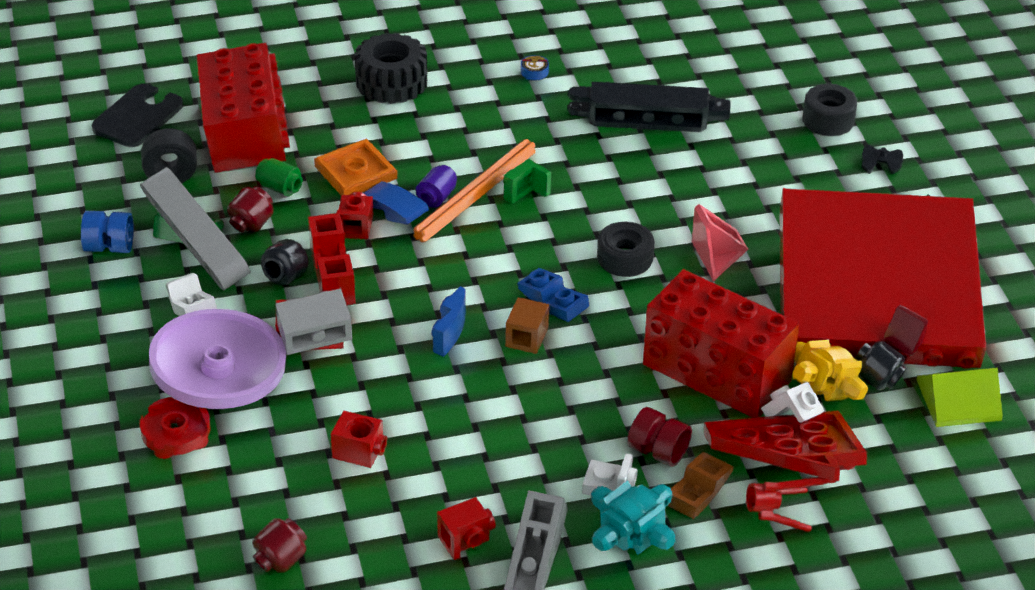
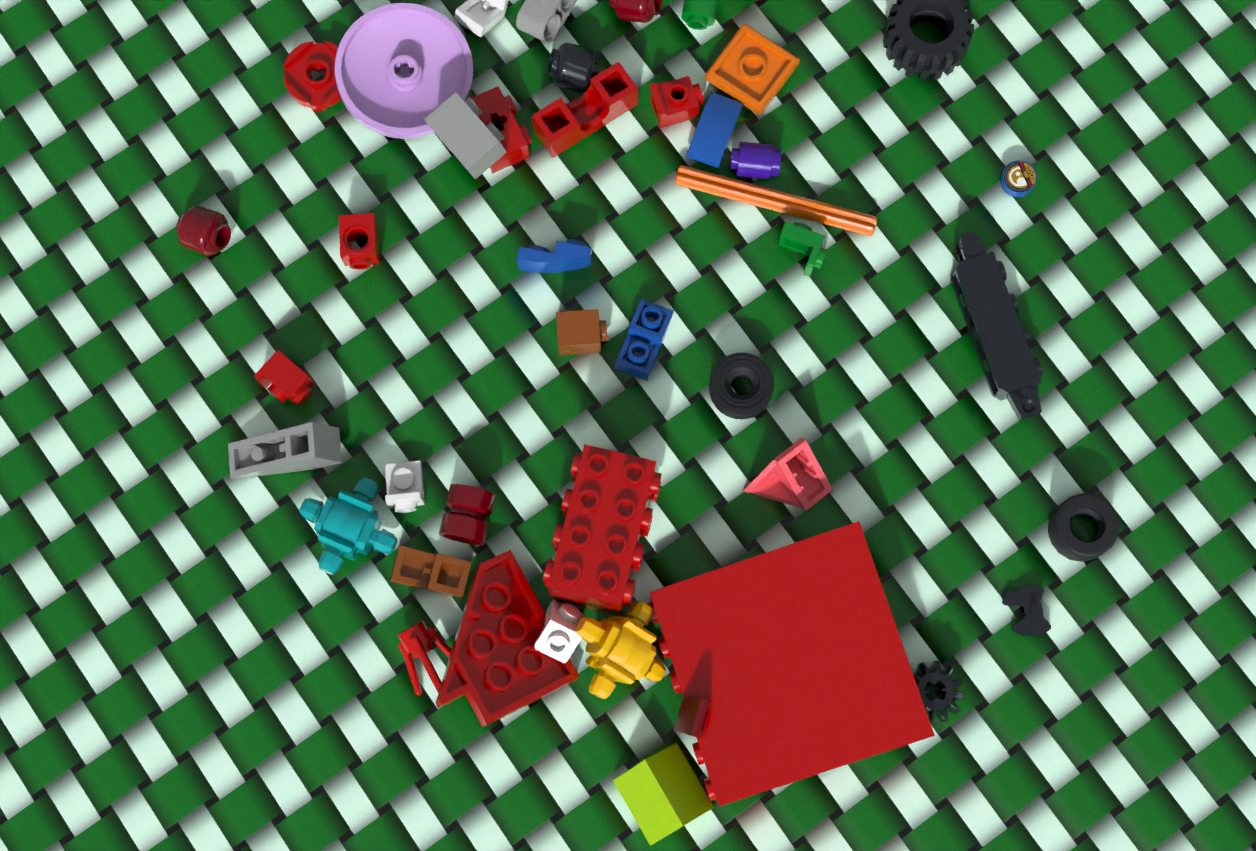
camera: 70 degrees right, 35 degrees up
black head [854,341,907,390] -> none

